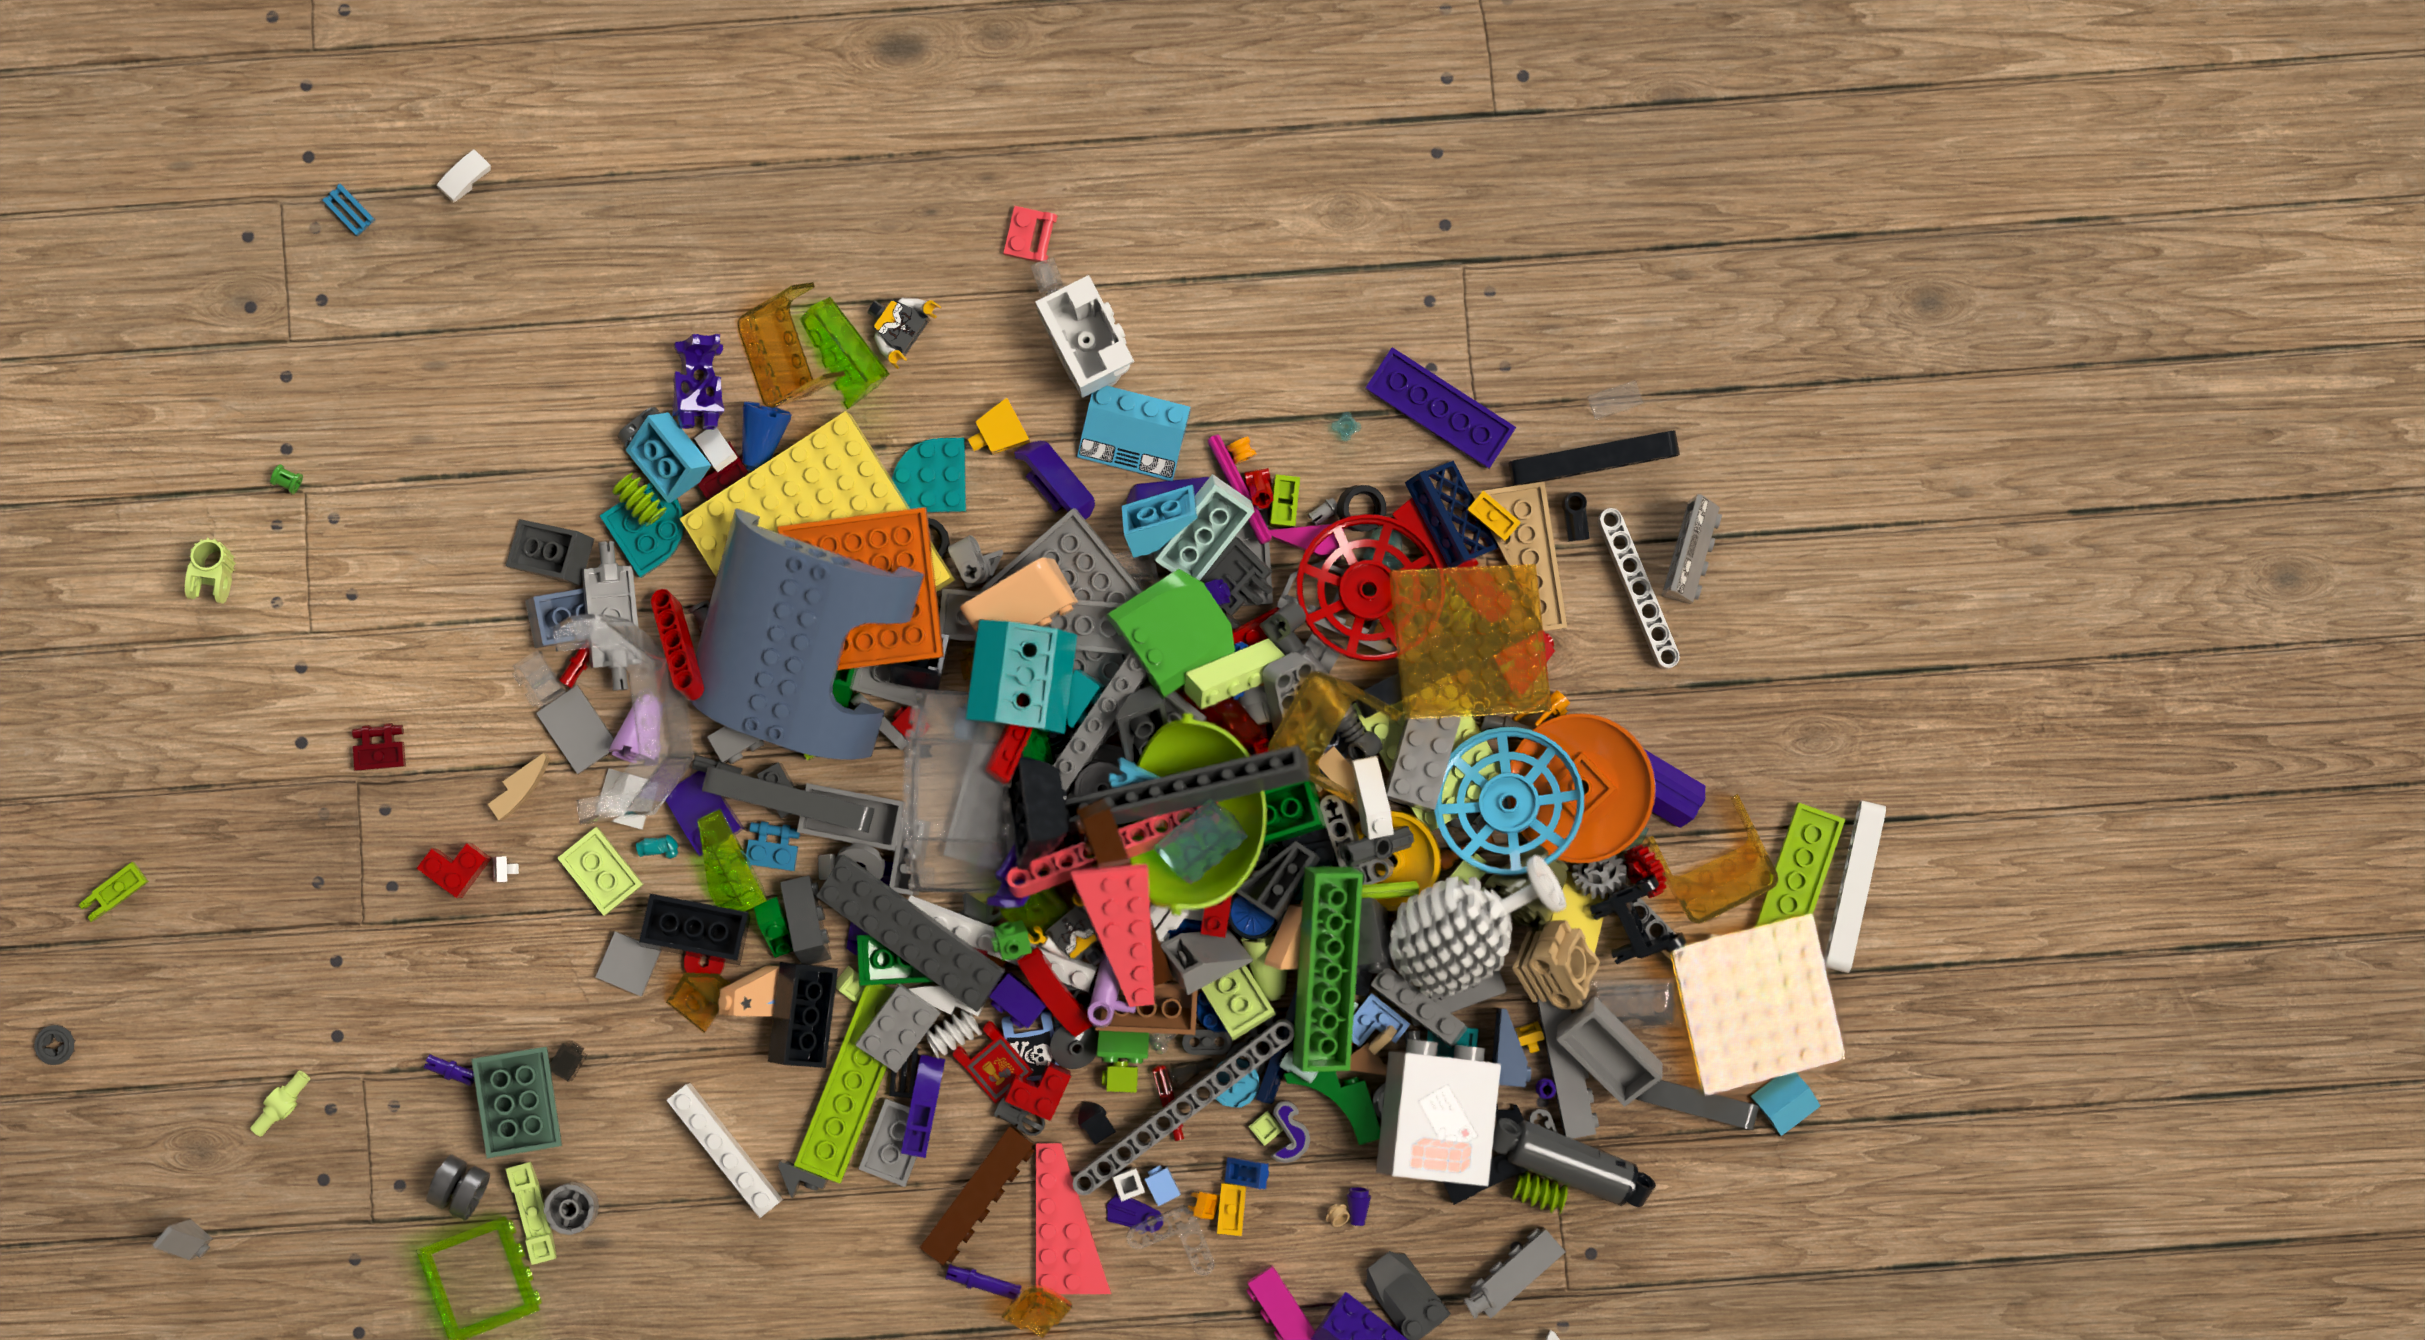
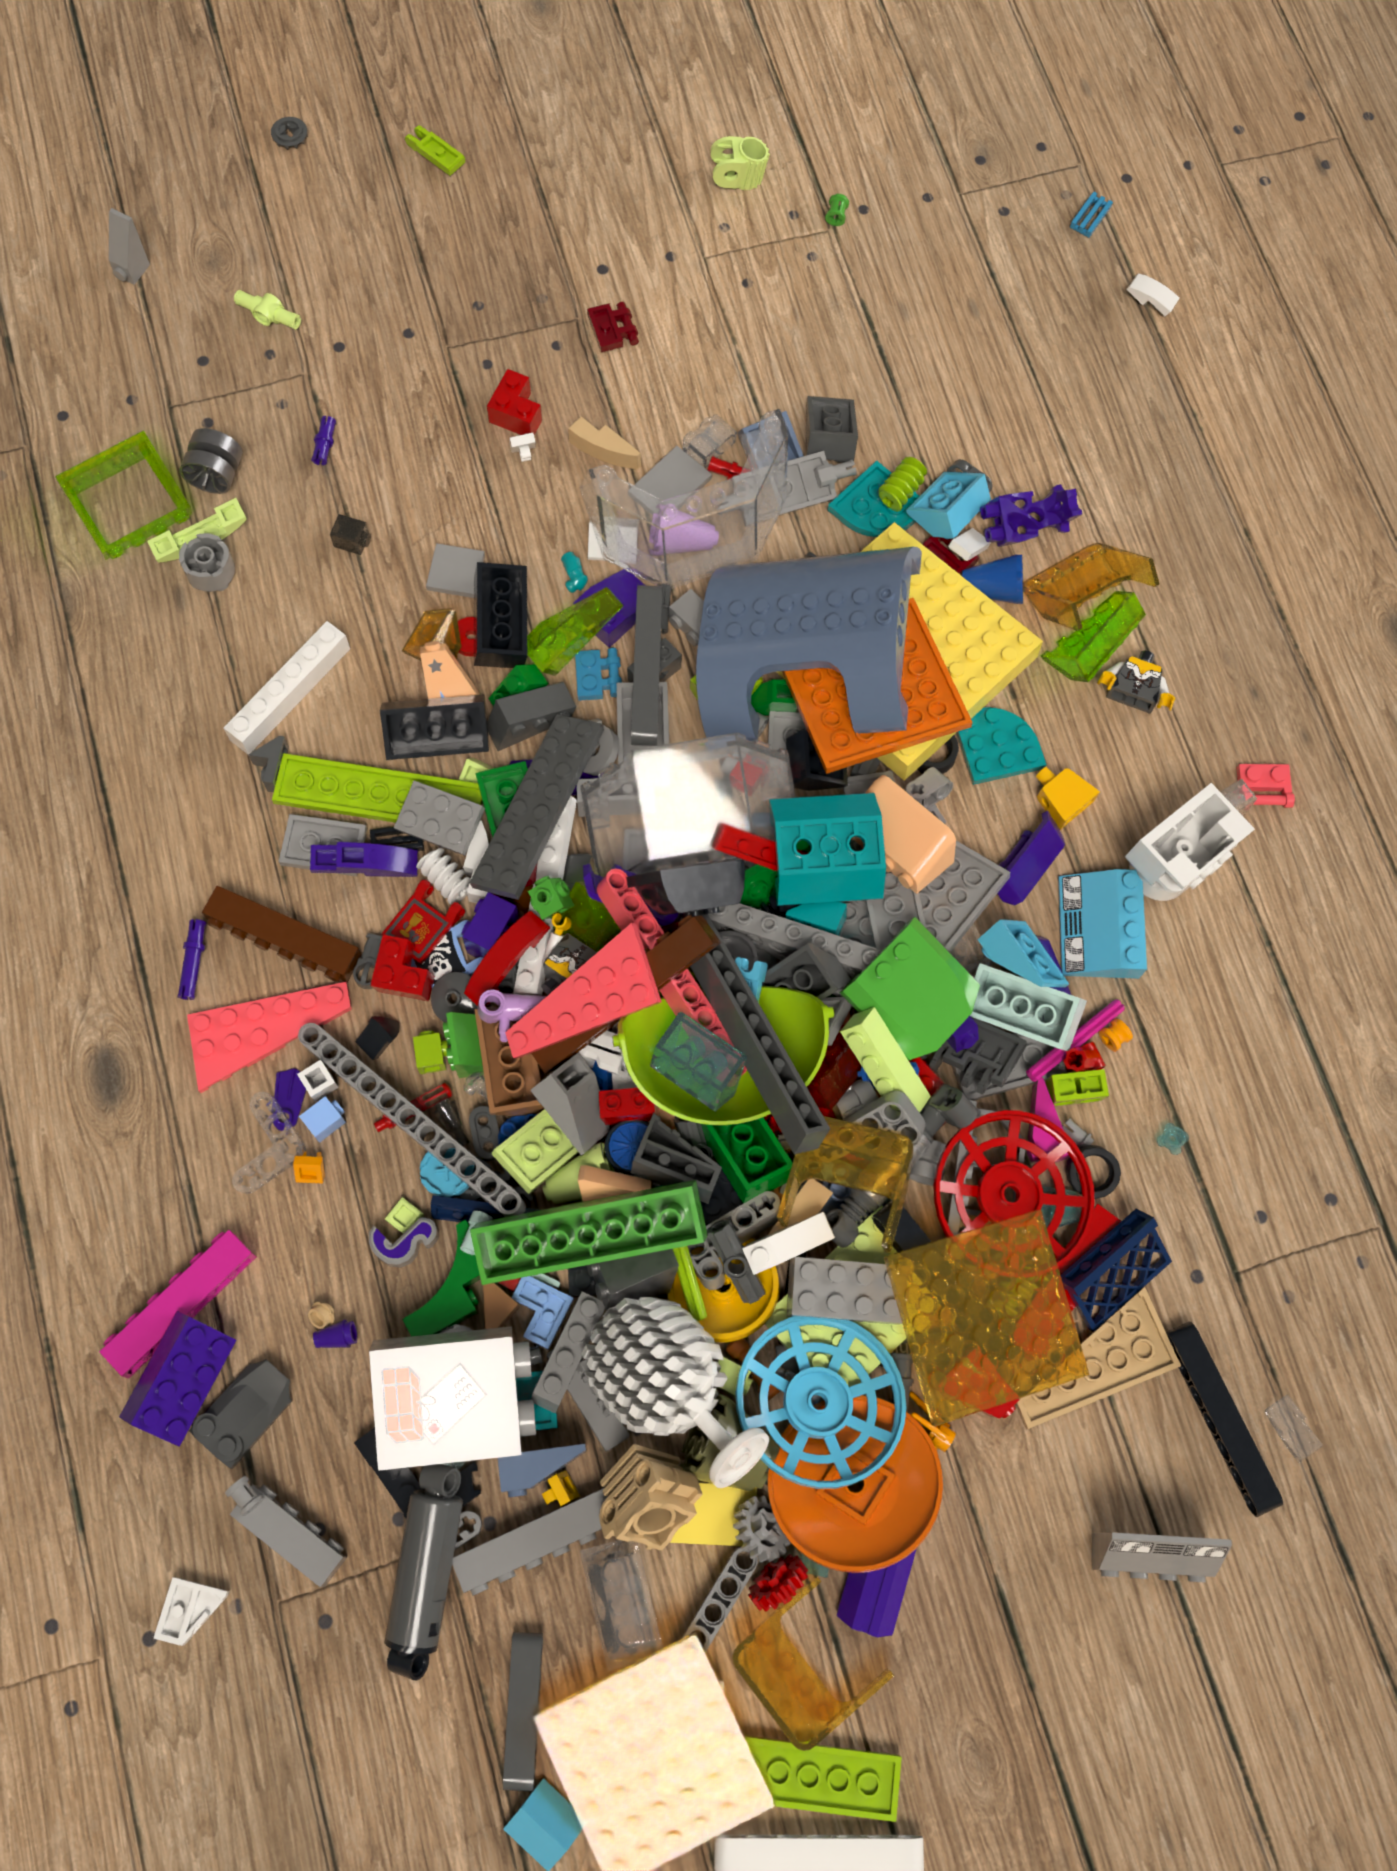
camera: 70 degrees right, 15 degrees down
sand green slope [472,1047,562,1158] -> none
yellowish green plate [558,827,644,916] -> none
red beam [651,589,704,701] -> none
clear yellow brick [1002,1285,1072,1338] -> none
yellow plate [1217,1183,1246,1236] -> none
blue tile [1225,1157,1269,1189] -> none
dark purple plate [1365,347,1516,469] -> none
tan tile [1369,1025,1397,1055] -> none
yellow plate [1467,490,1521,542] -> none
lime piece [1512,1171,1568,1216] -> none
dark purple pin [1535,1078,1556,1099] -> none
light grey piece [1556,997,1663,1107] -> none
black piece [1562,492,1590,542] -> none
black connector [1590,875,1687,965] -> none
white beam [1598,508,1680,669] -> none

